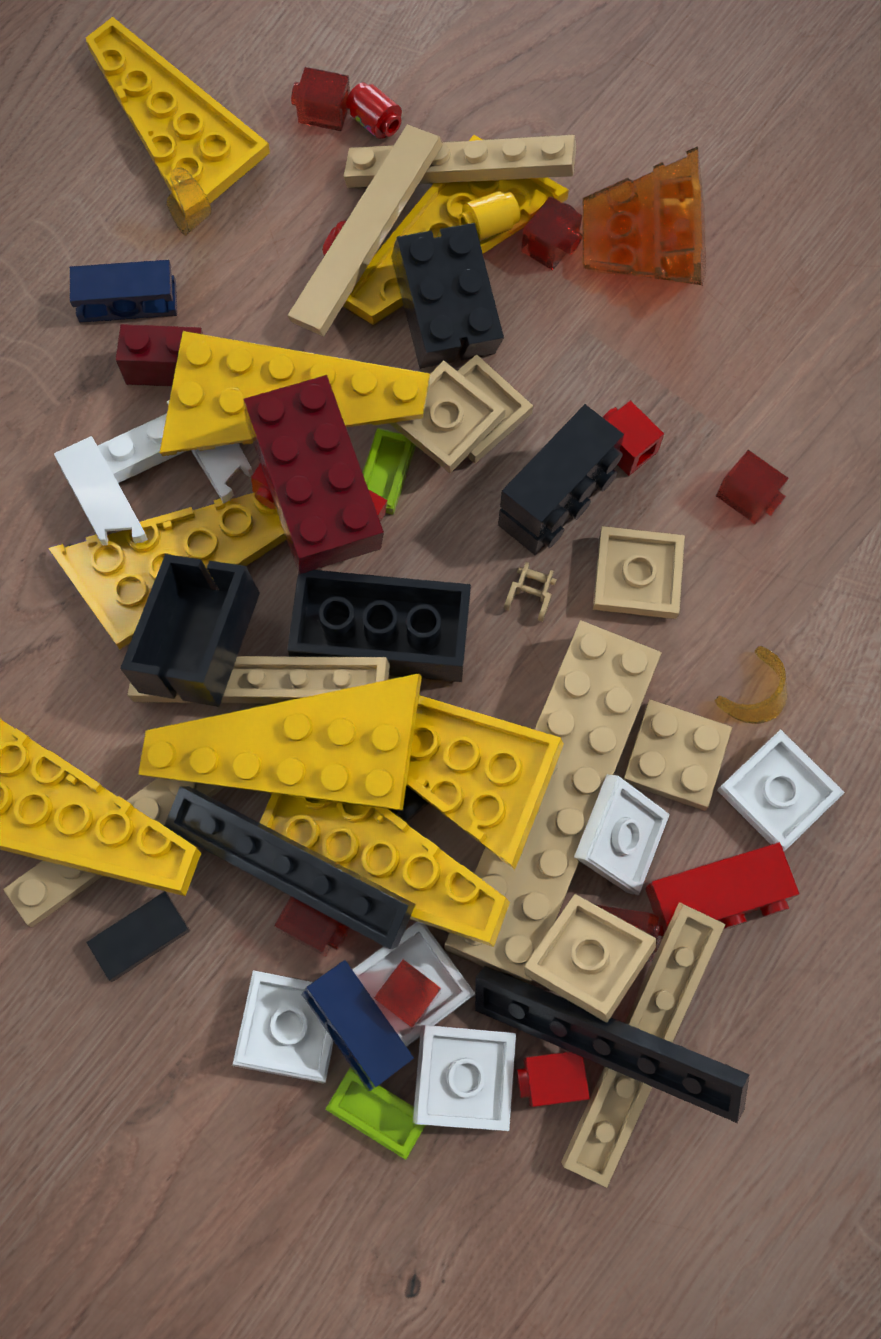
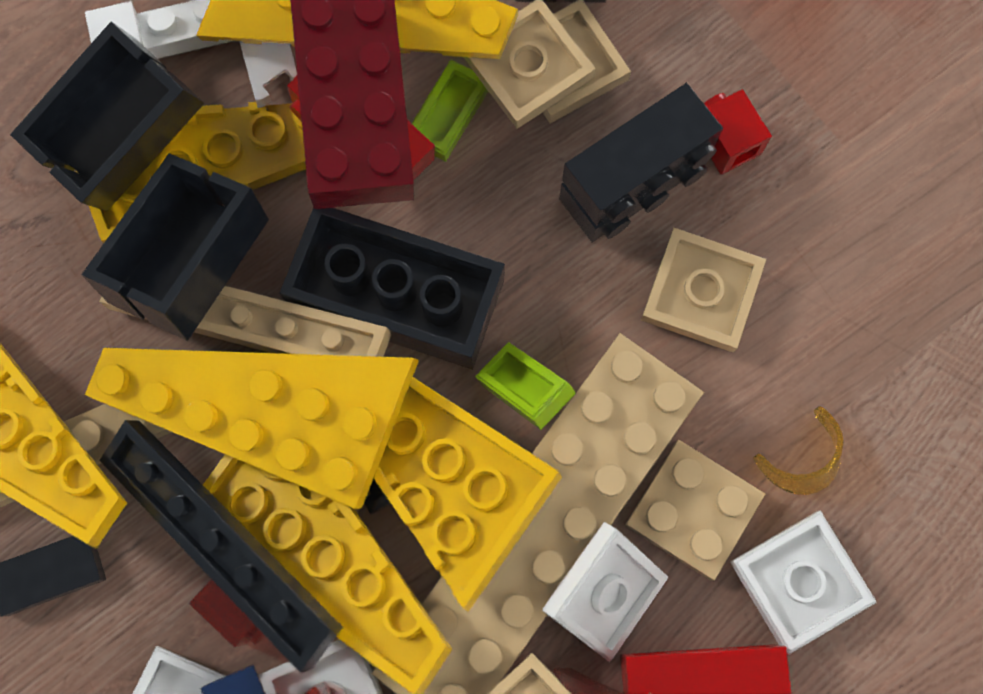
camera: 15 degrees right, 5 degrees up
tan piece [504,562,557,622] -> none
clear red brick [716,450,789,525] -> none
none -> black piece [10,21,205,211]
none -> lime tile [475,342,576,430]

